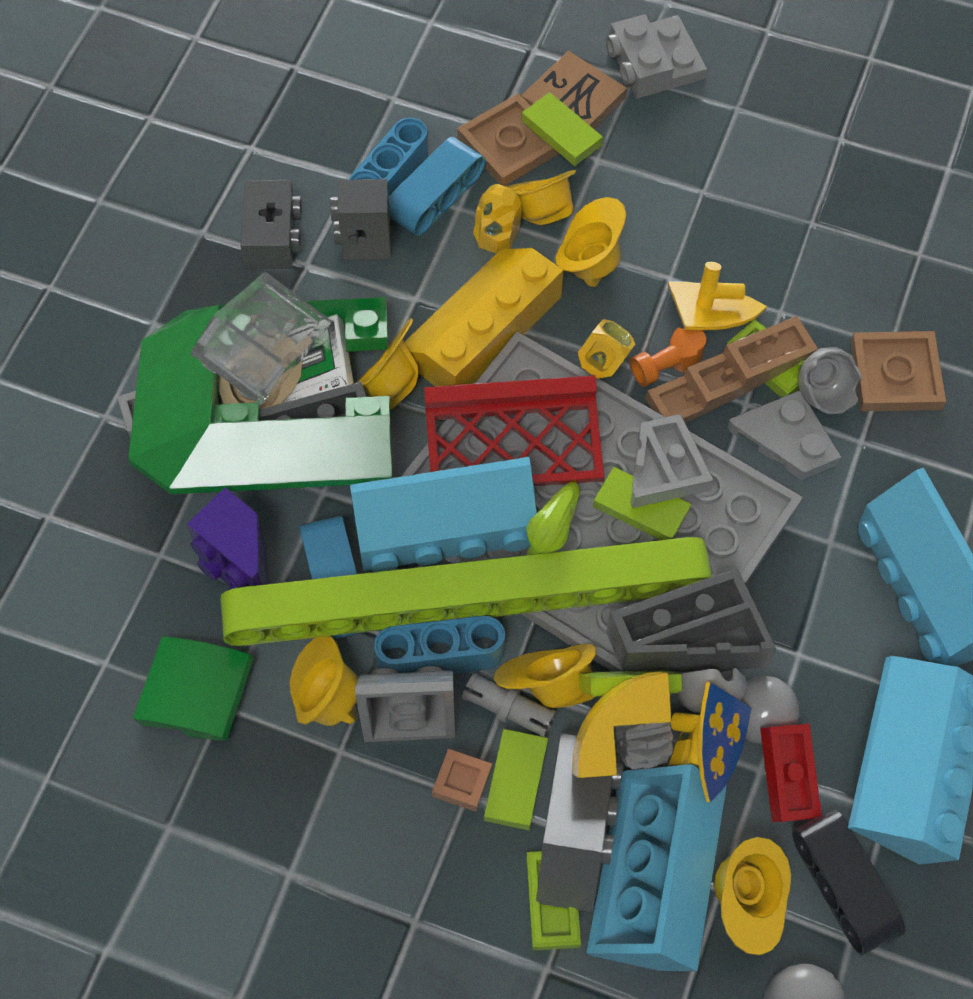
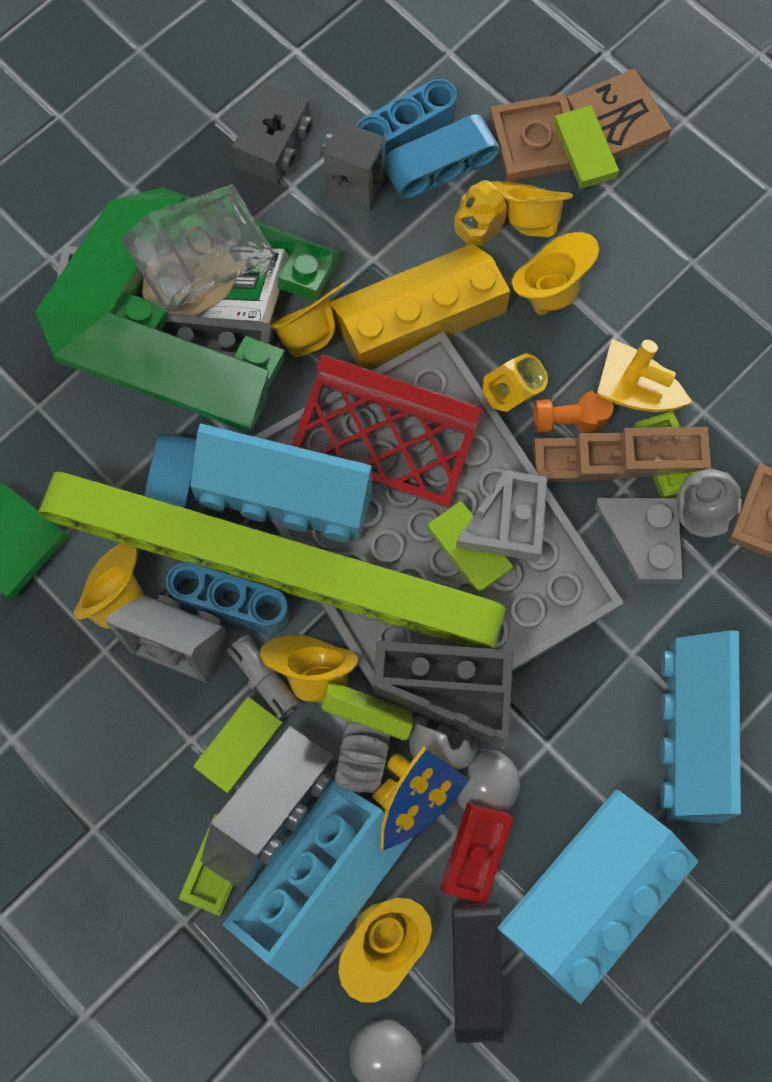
camera: 25 degrees right, 10 degrees up
dark purple slope [187,488,268,590] -> none
nougat tile [432,749,492,812] -> none
lime piece [526,482,580,555] -> none
yellow brick [572,671,671,778] -> none
light grey plate [606,14,707,99] -> none

